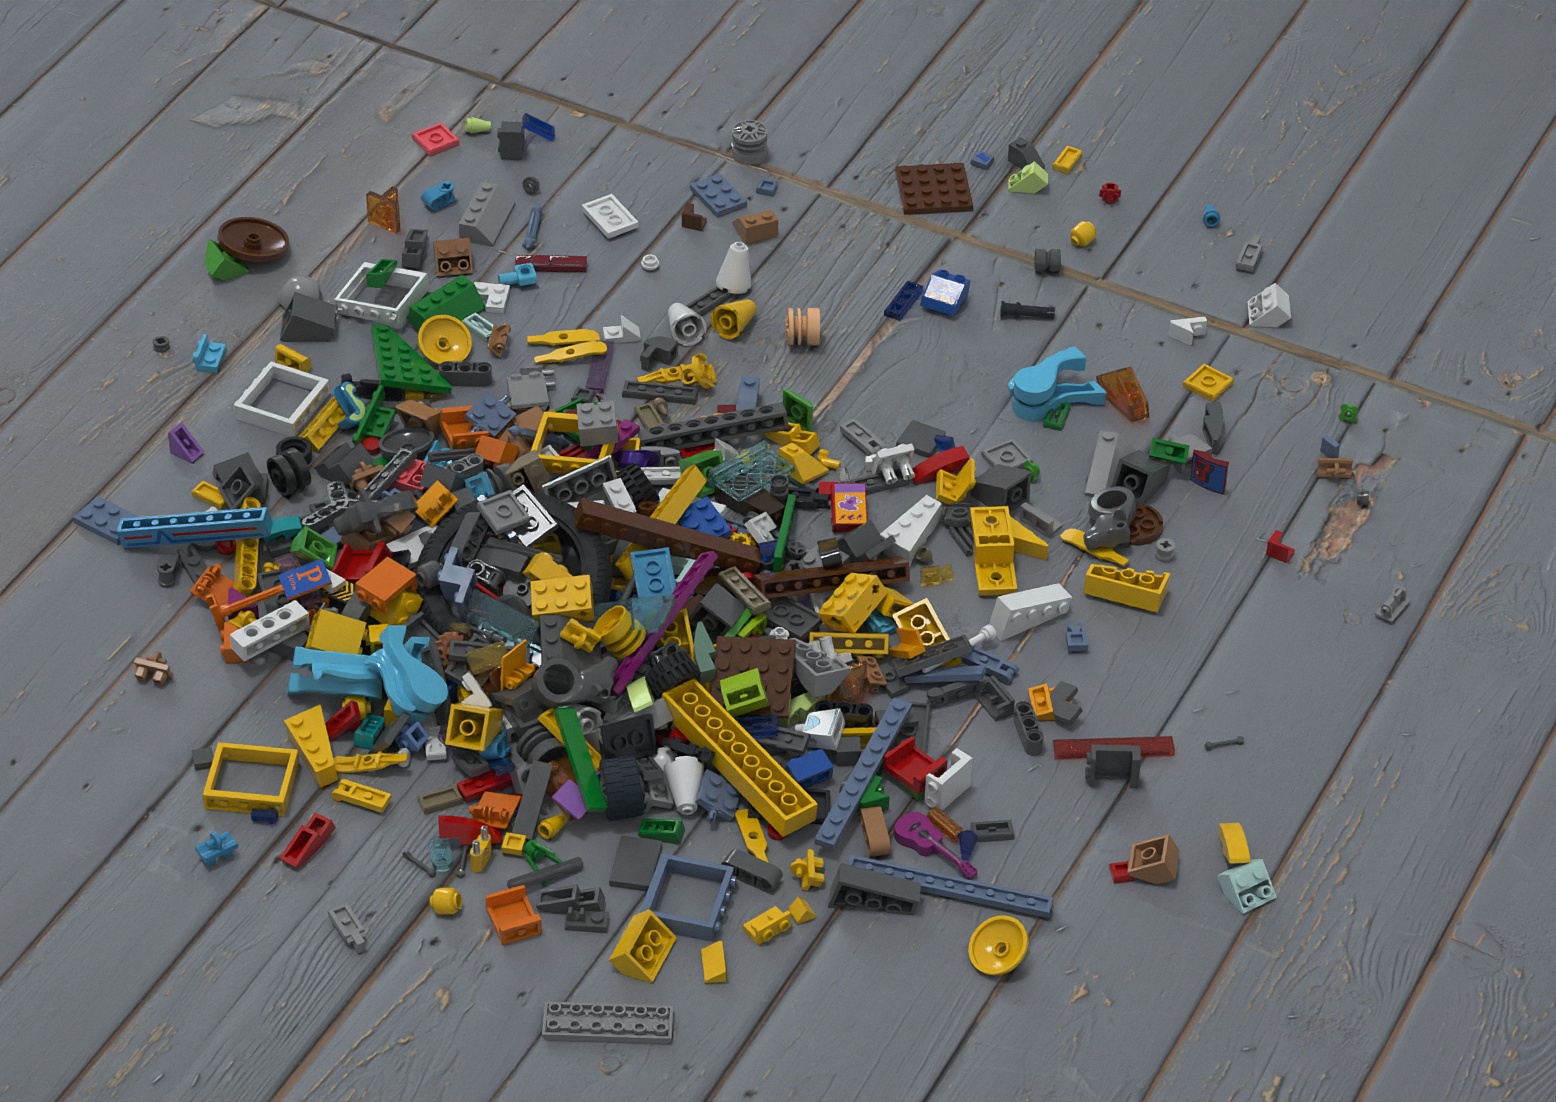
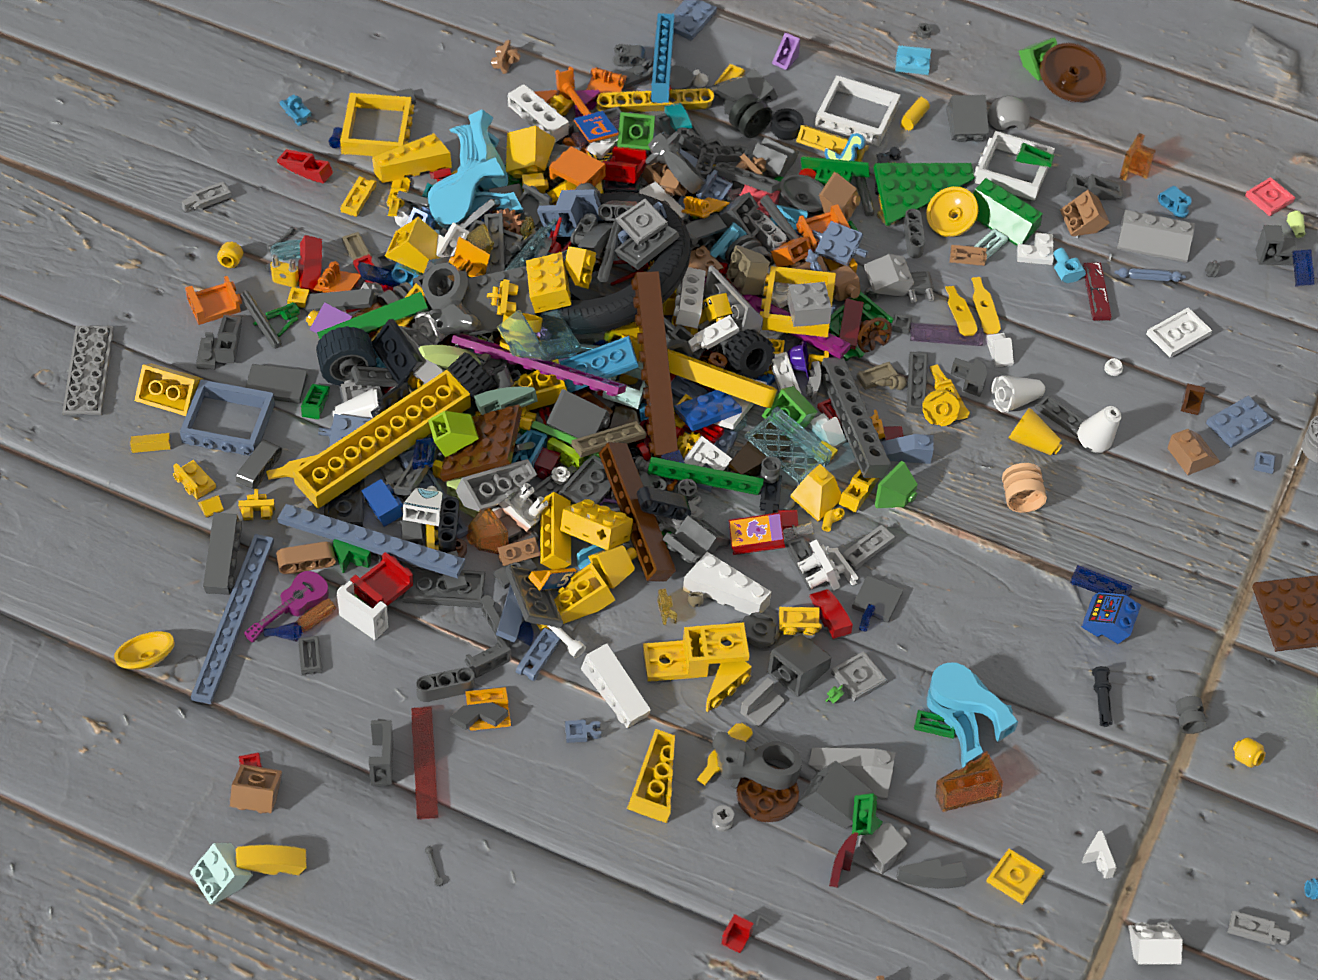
camera: 85 degrees right, 10 degrees up
none -> yellow brick [703,293,733,322]

